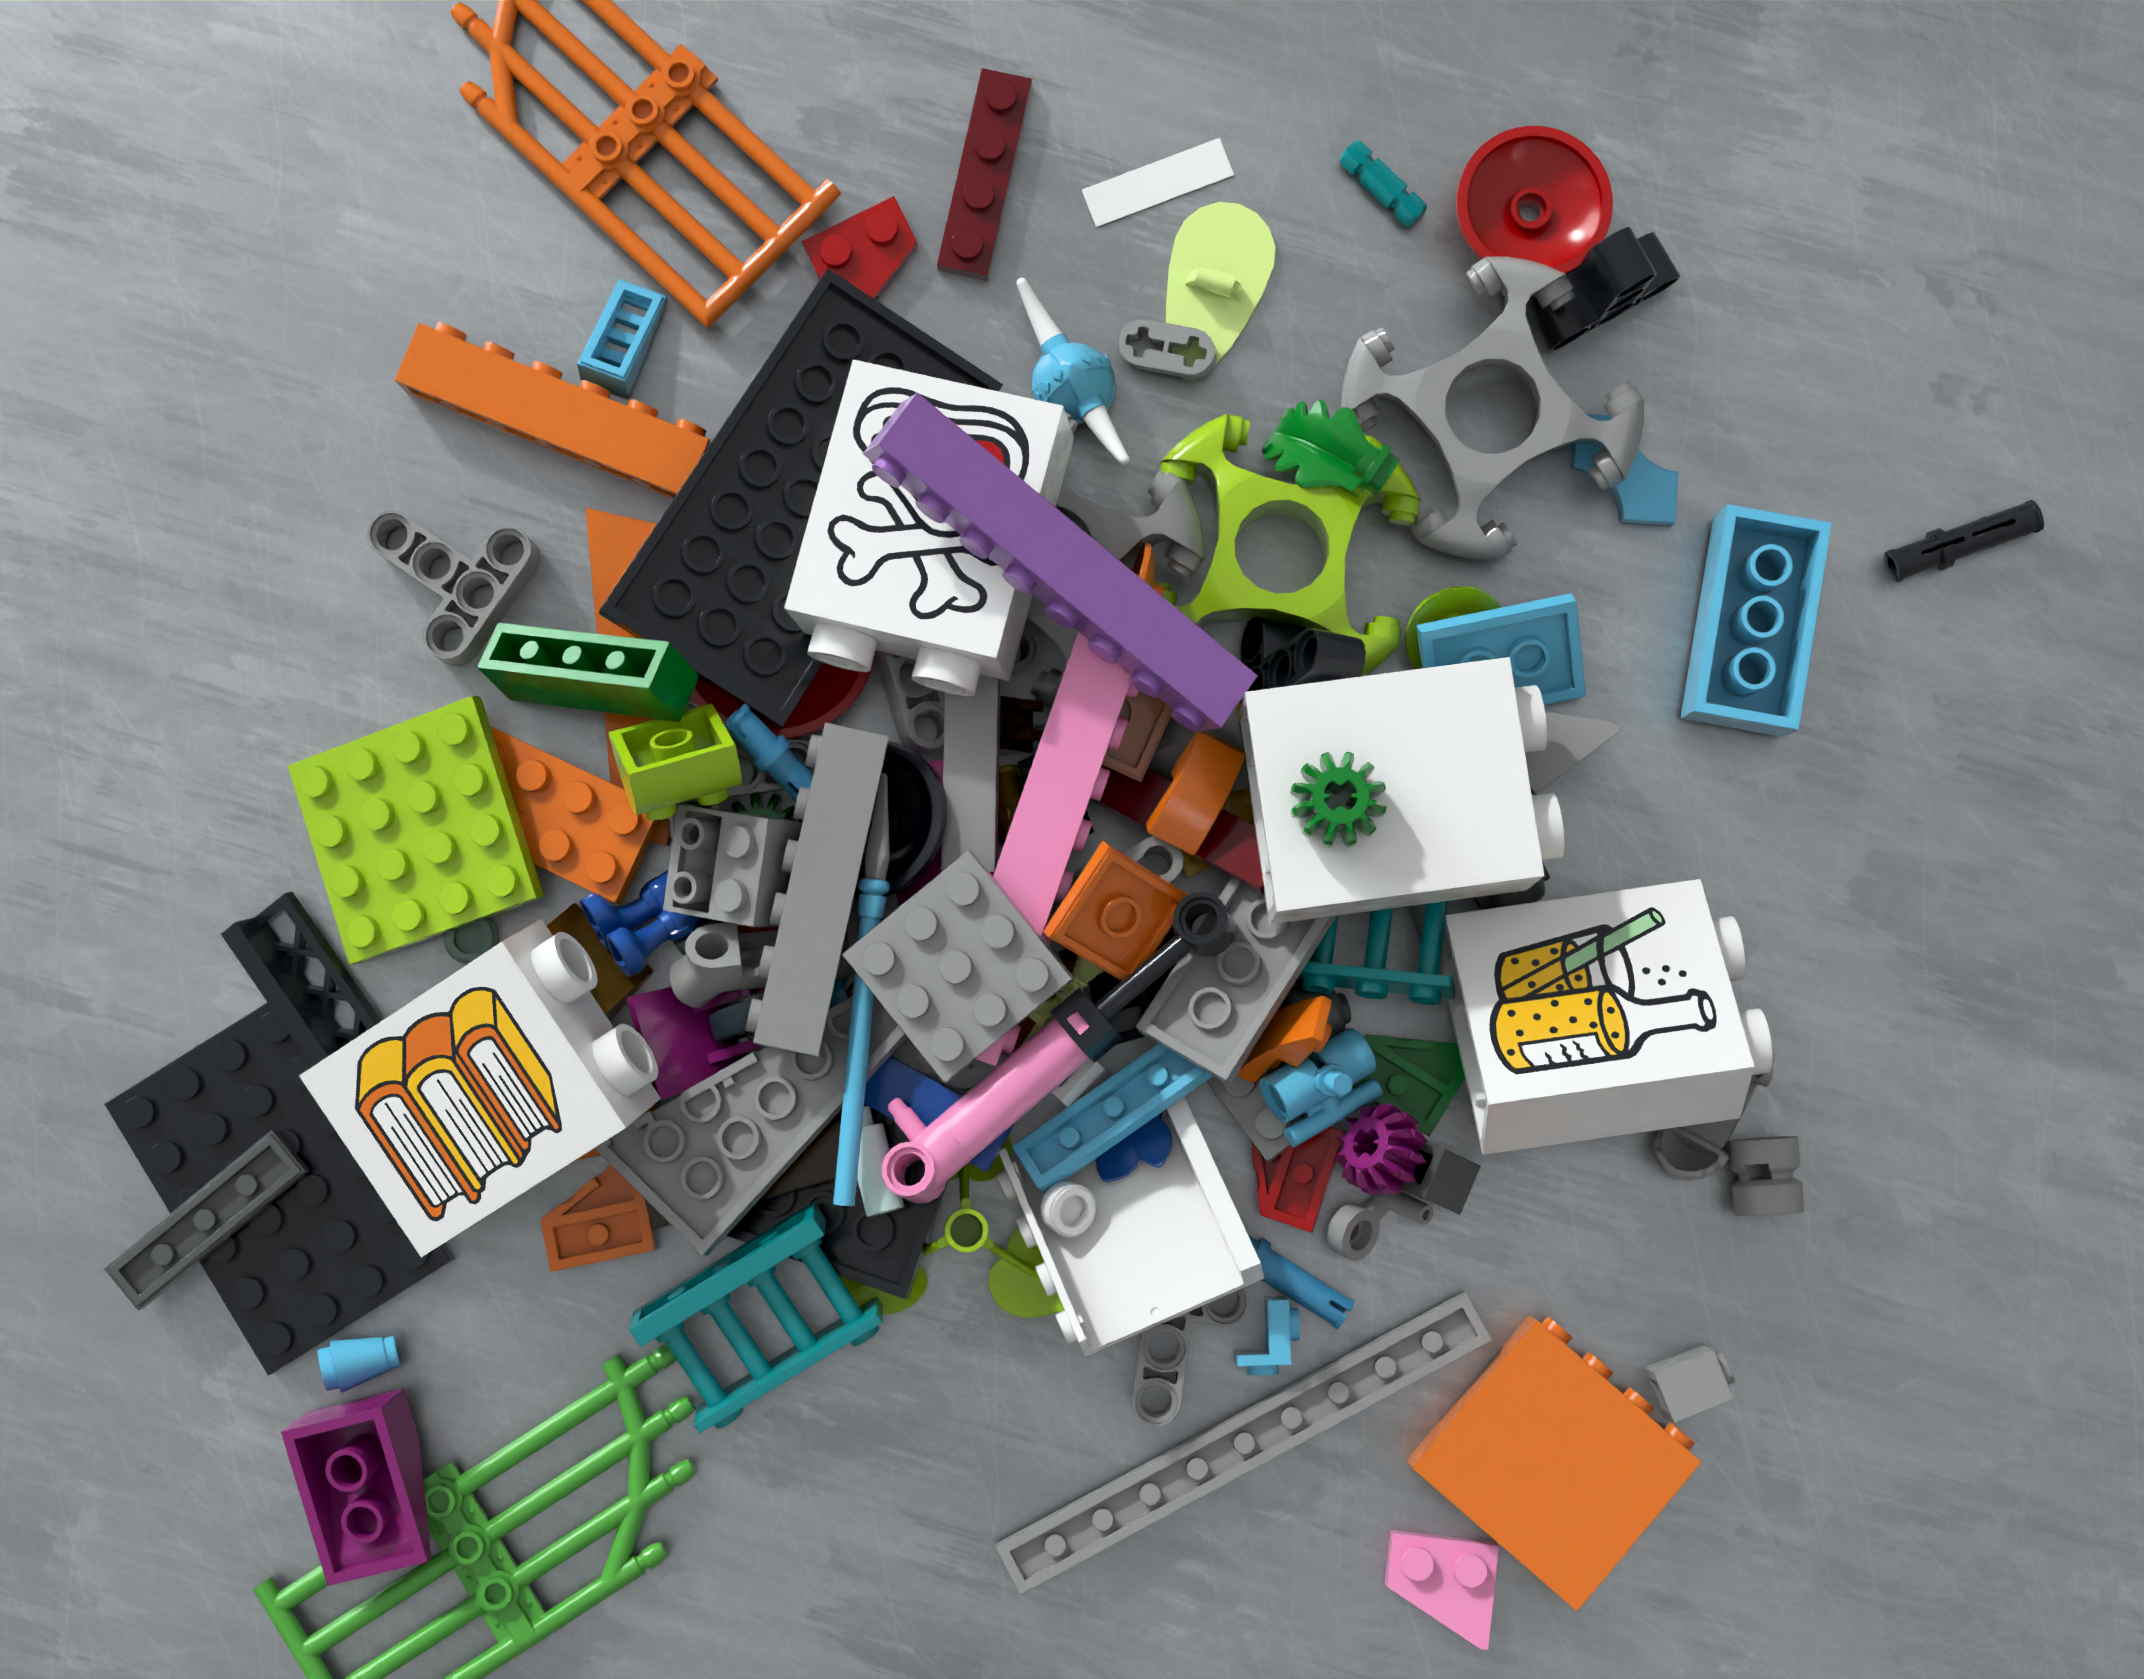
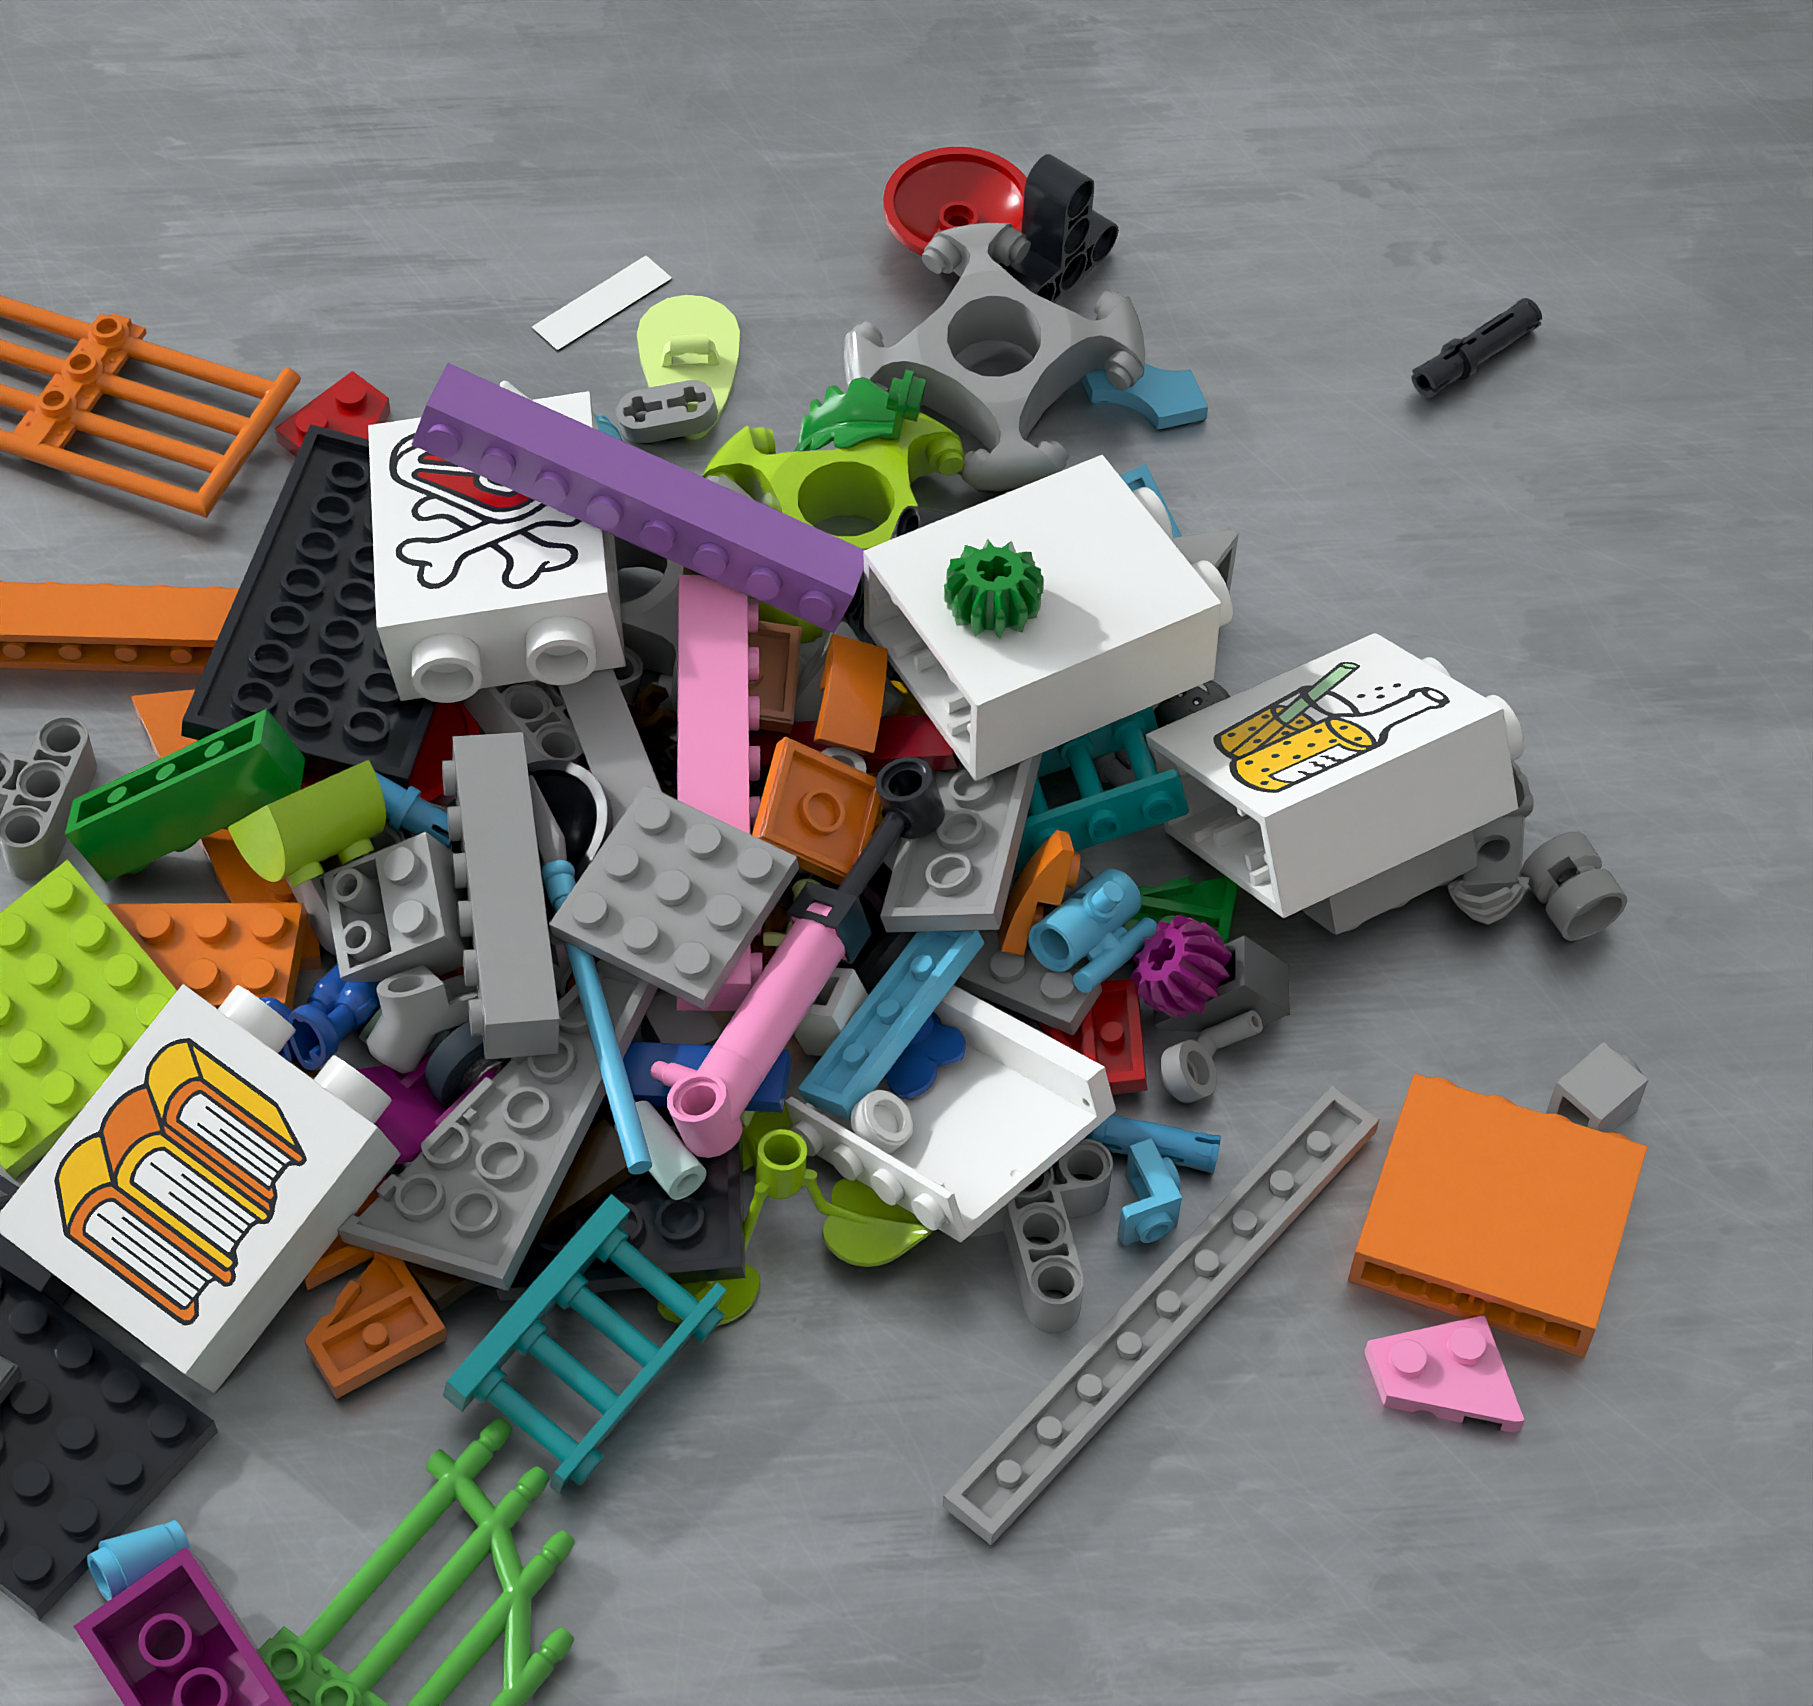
camera: 20 degrees left, 30 degrees down
medium azure slope [577,279,667,398] -> none
dark red plate [937,68,1032,281] -> none
teal axle [1339,140,1427,227] -> none
medium azure brick [1680,504,1832,737] -> none

